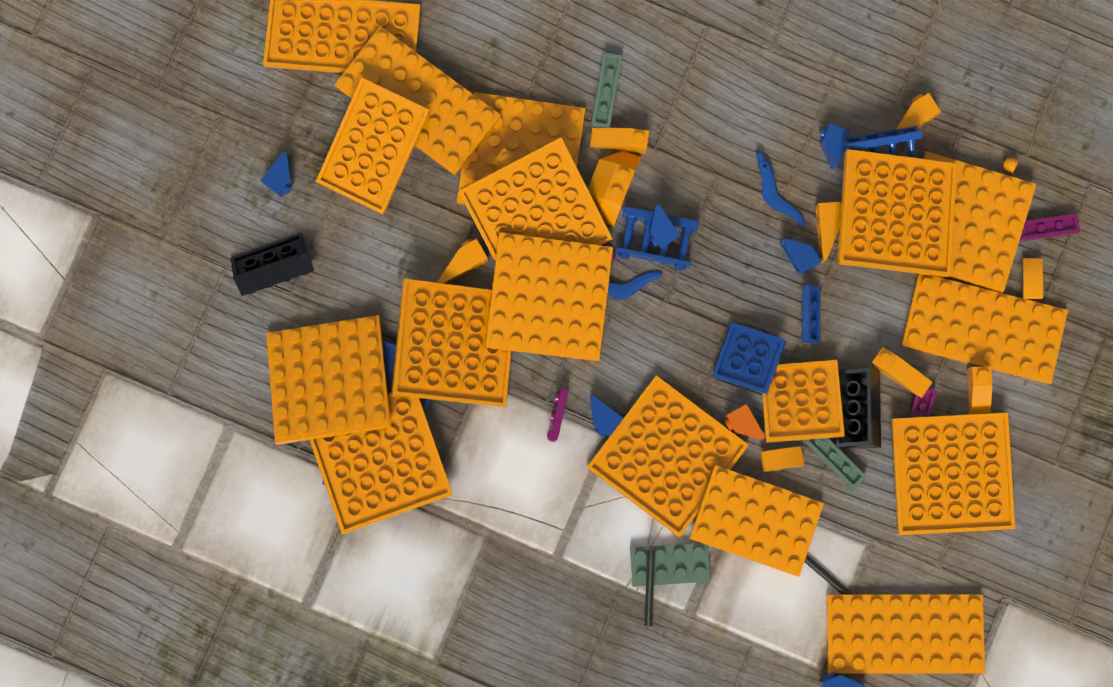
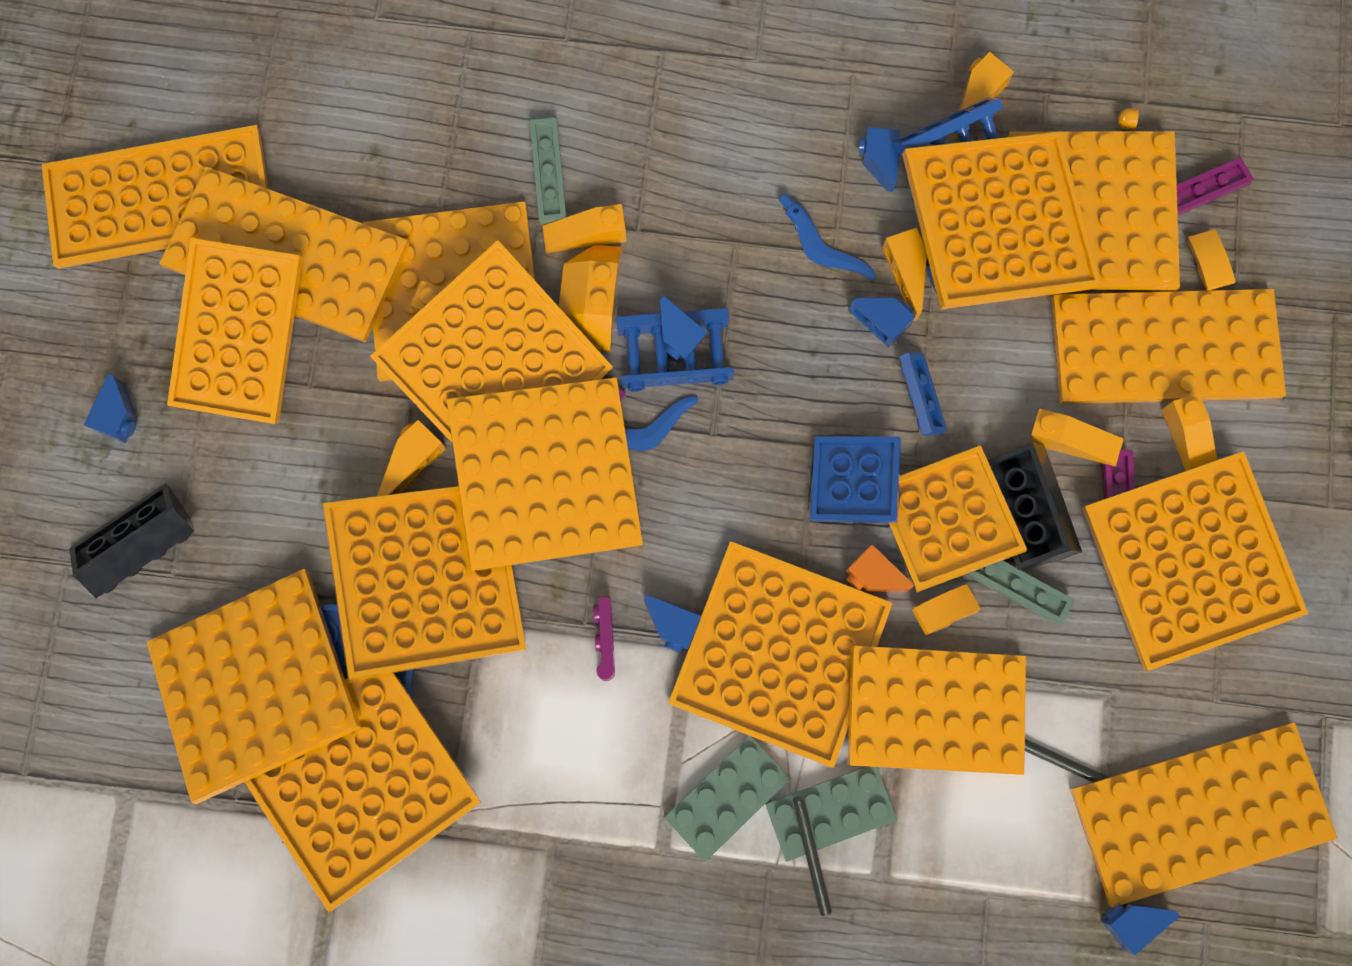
camera: 15 degrees left, 5 degrees down
none -> sand green plate [664,736,791,862]

